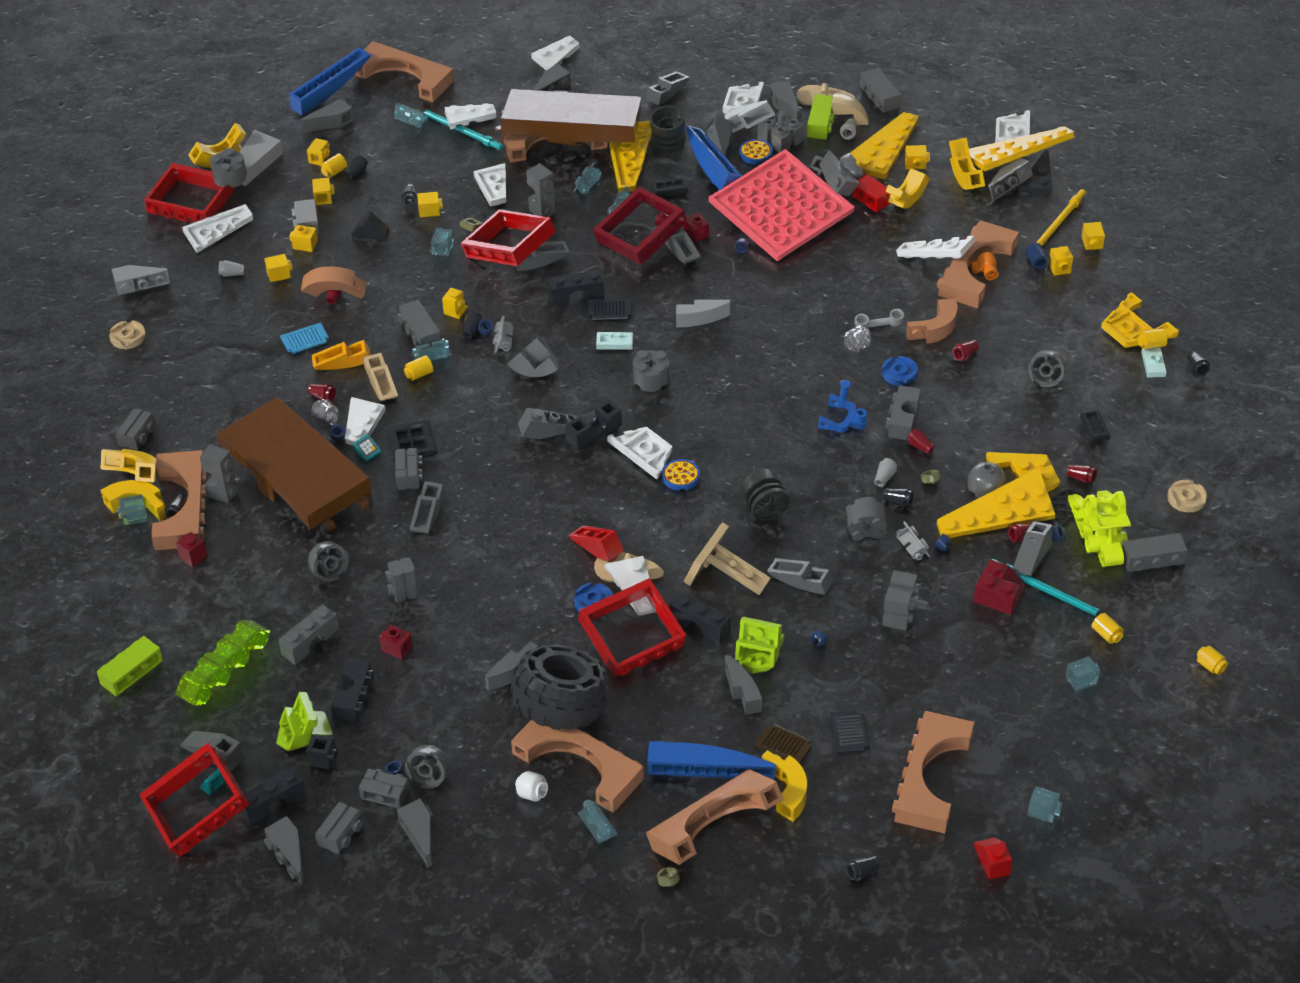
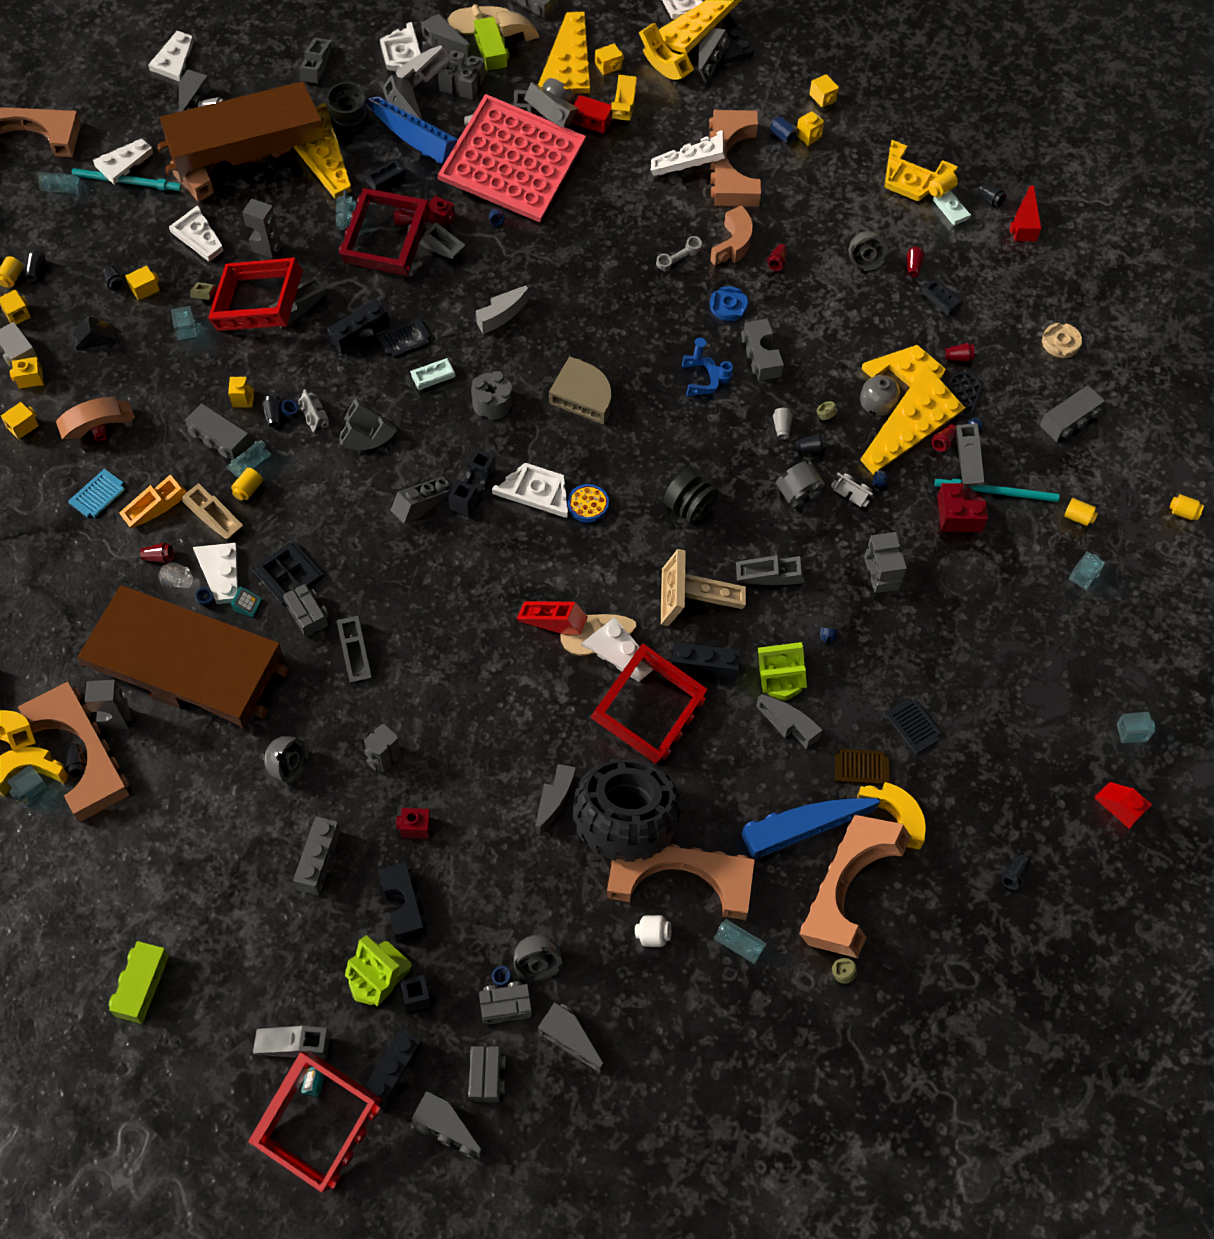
camera: 30 degrees left, 15 degrees up
clear neon green brick [175,620,270,705] -> none
dark red brick [176,532,207,568] -> none
clear light blue hinge [573,162,601,194] -> none
blue tile [574,583,613,612] -> none
tile [740,139,773,165] -> none
light grey cone [840,118,857,139] -> none
clear head [844,325,871,352] -> none
nougat arch [892,711,974,834] -> none
dark red cone [907,428,935,455] -> none
orange piece [969,252,999,280] -> none
yellow bar [1036,189,1086,246] -> none
neon yellow piece [1068,490,1131,567] -> none
none -> dark tan brick [549,356,611,425]
none -> dark red cone [906,247,925,277]
none -> red slope [1010,186,1041,241]

